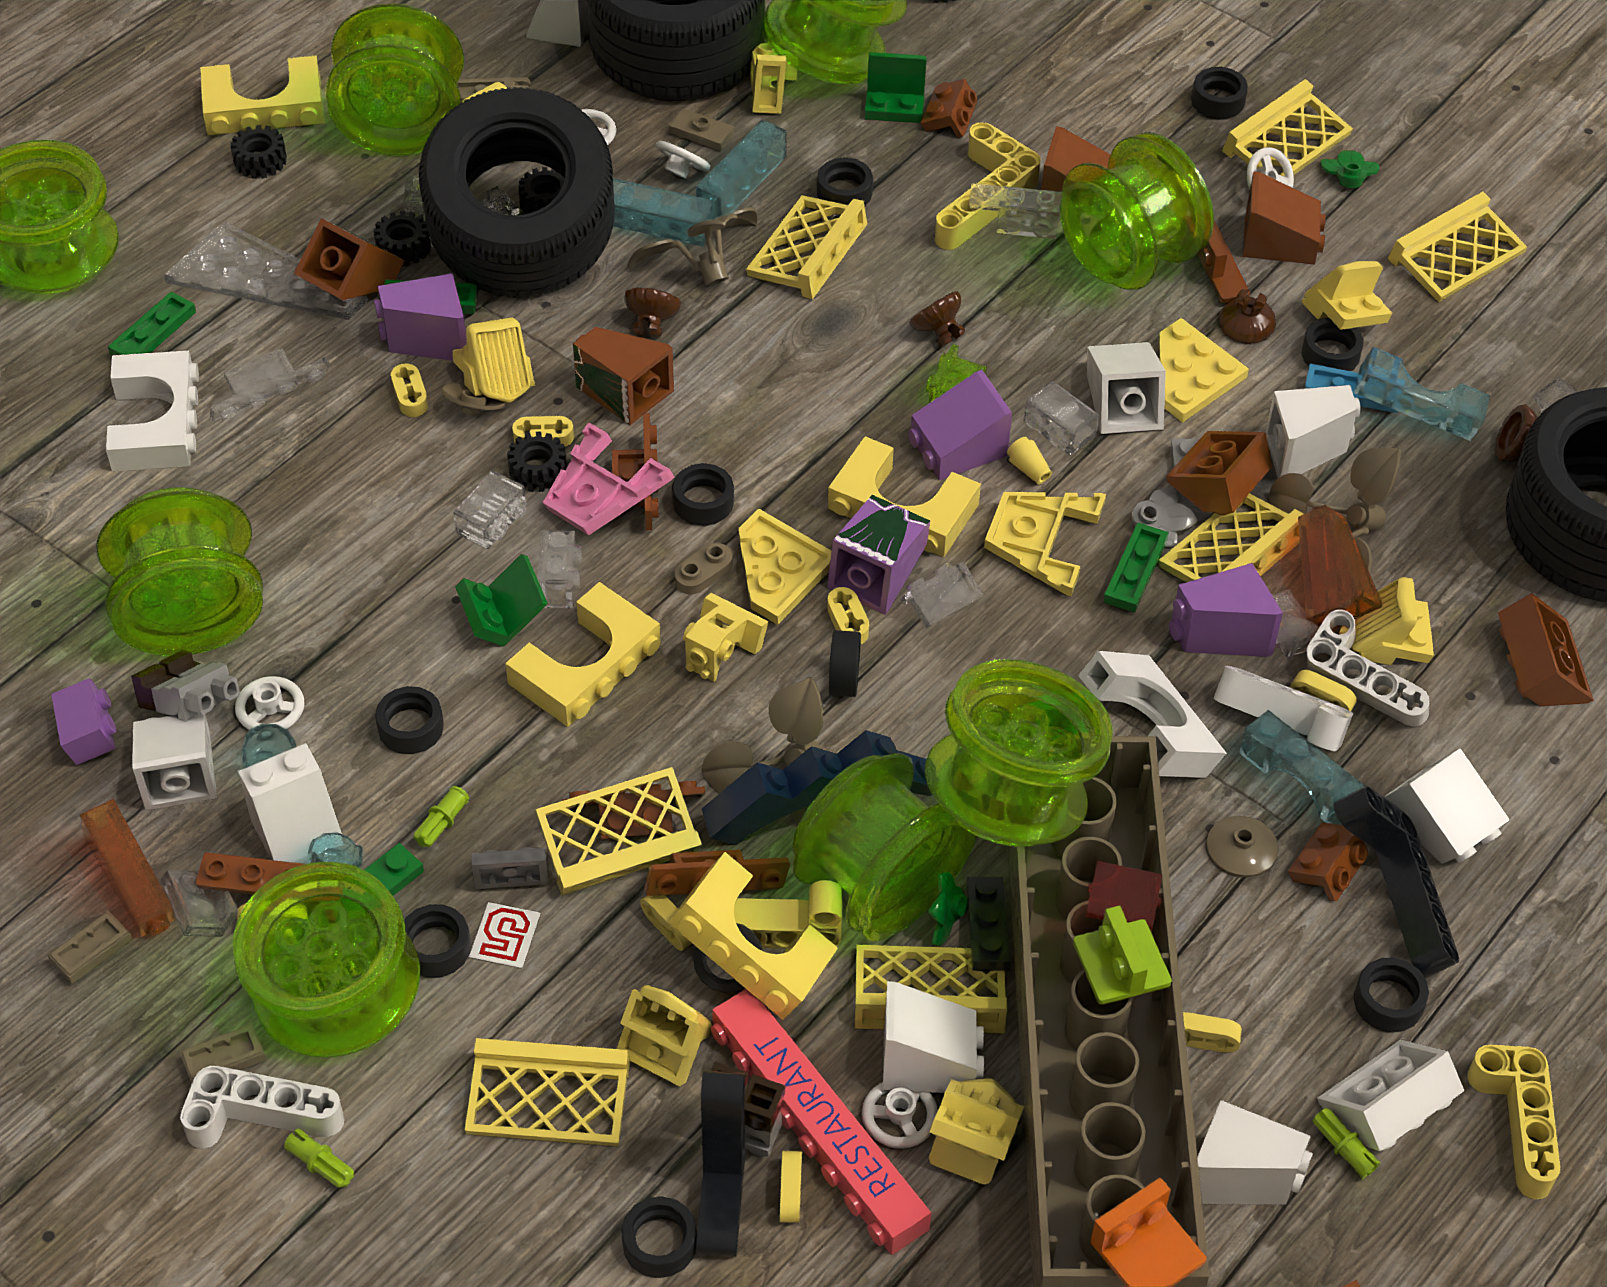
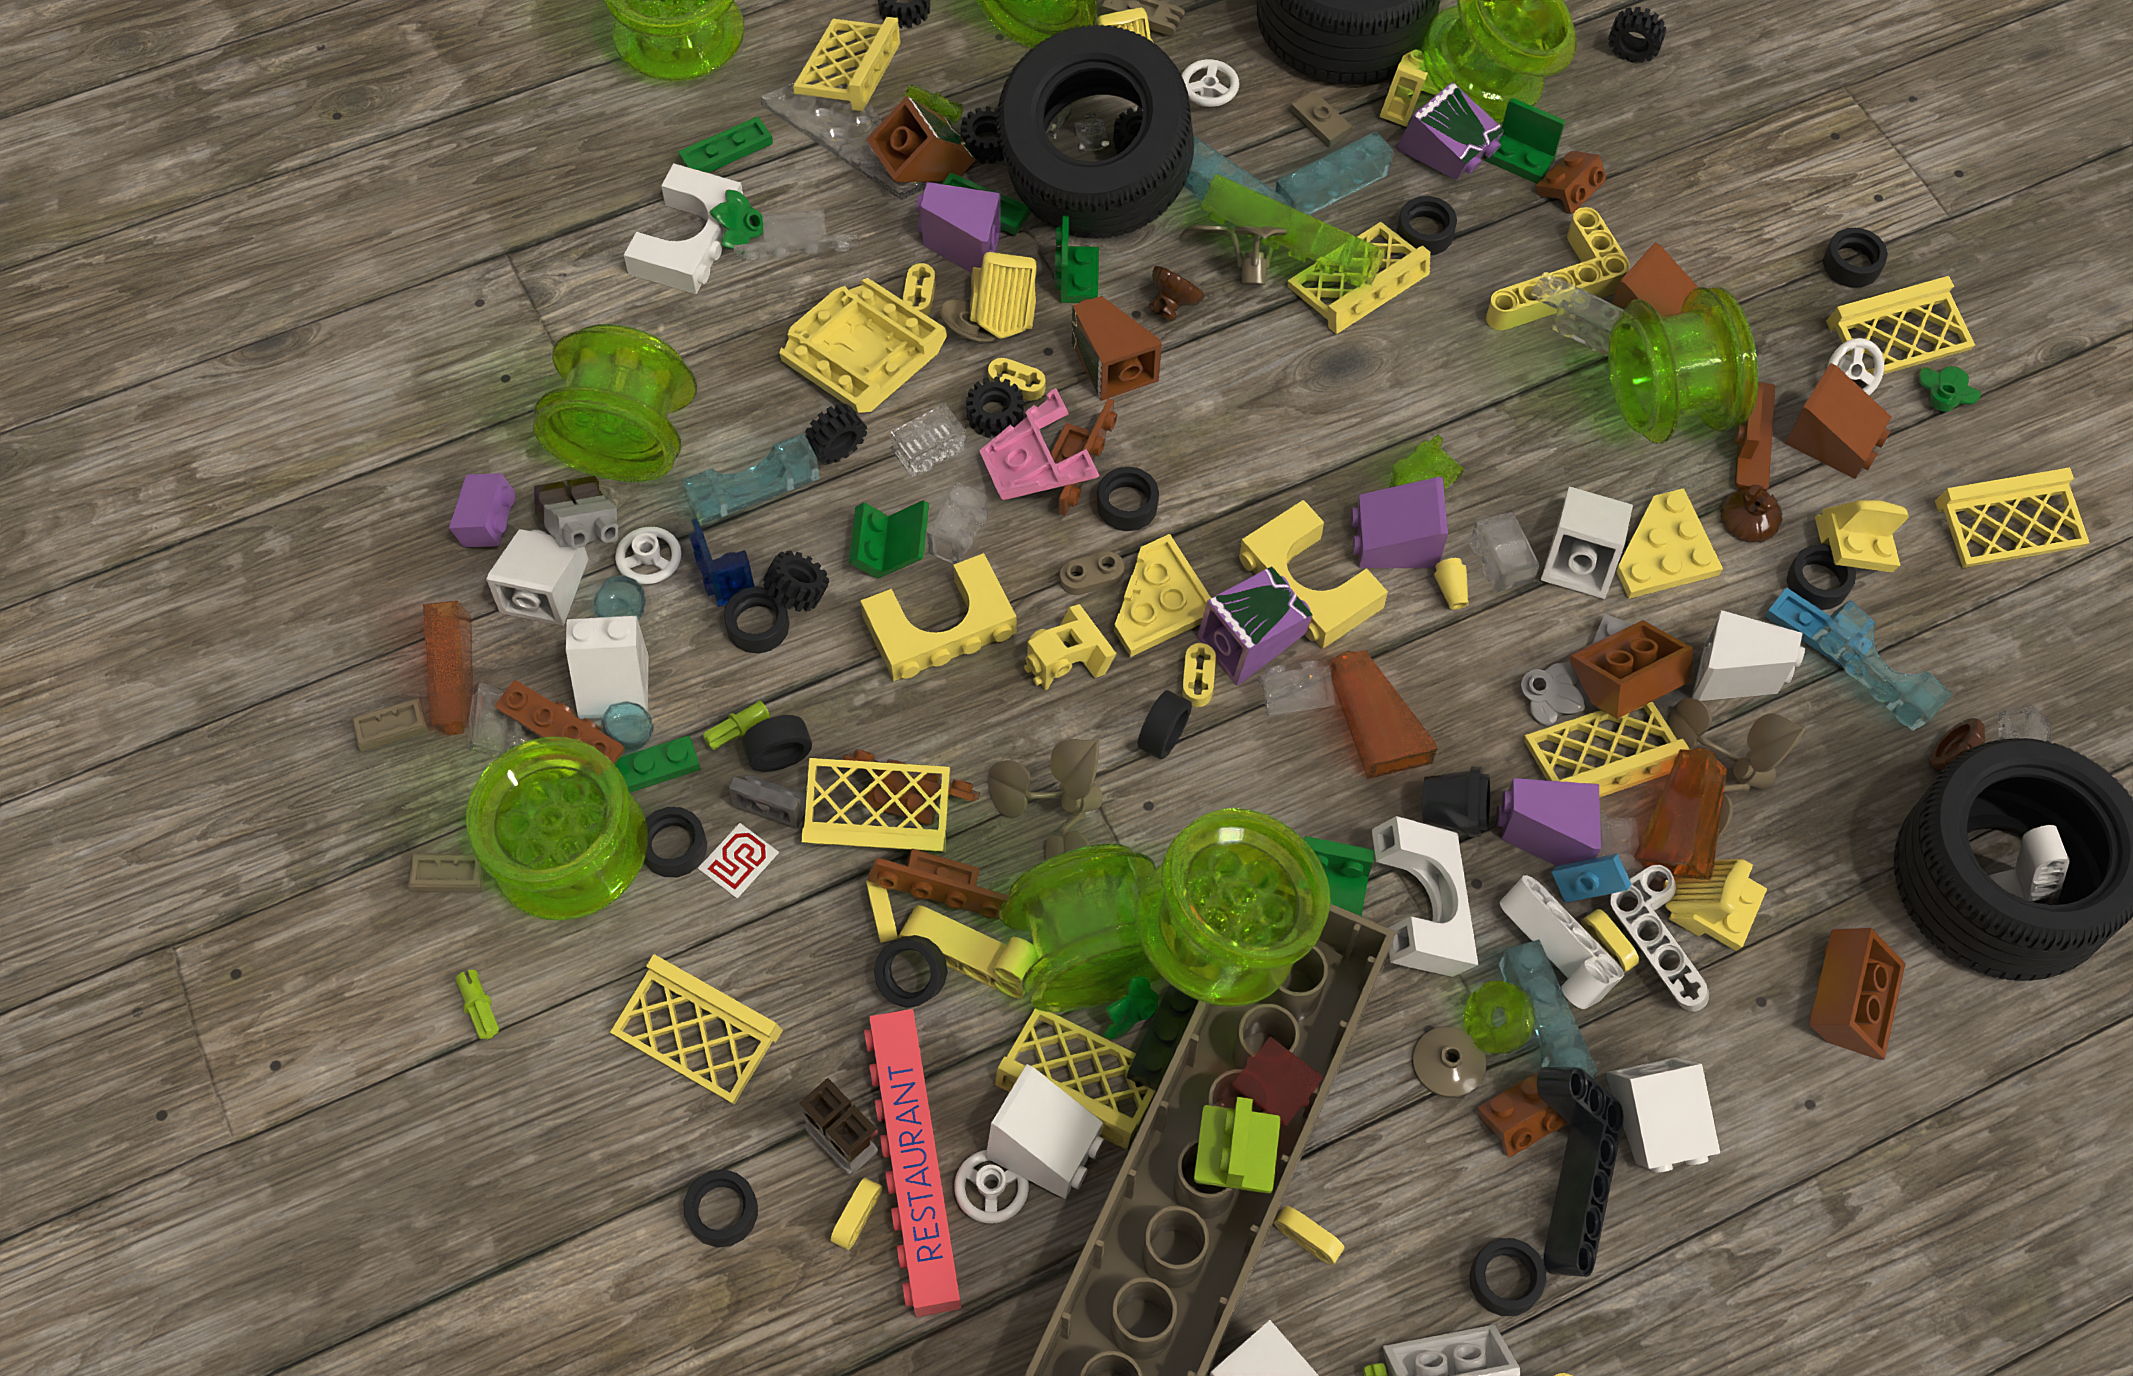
camera: 25 degrees right, 10 degrees up
white beam [180,1066,344,1149] -> none
light yellow piece [617,985,712,1086] -> none
white piece [656,141,710,179] -> none
light yellow arch [668,852,838,1020] -> none
black beam [696,1071,745,1257] -> none
dark blue arch [701,730,940,845] -> none
reddish brown hair [909,291,965,347] -> none
light yellow piece [929,1078,1024,1184] -> none
light yellow wing [984,492,1106,596] -> none
green plate [1103,522,1169,613] -> none
none -> clear light blue arch [682,433,820,526]
none -> clear blue bracket [688,518,754,607]
none -> green plate [709,189,765,249]
none -> black tyre [742,715,812,772]
none -> black tyre [763,551,829,612]
none -> light yellow wedge [779,278,947,413]
none -> light yellow fence [793,17,901,111]
none -> black tyre [804,404,867,464]
none -> clear neon green axle [904,84,964,123]
none -> green bracket [1055,216,1099,303]
none -> clear neon green brick [1200,173,1387,288]
none -> clear orange slope [1329,650,1438,779]
none -> slope [1396,82,1505,180]
none -> black piece [1422,766,1490,837]
none -> clear neon green tile [1464,980,1535,1054]
none -> dark azure plate [1551,853,1632,903]

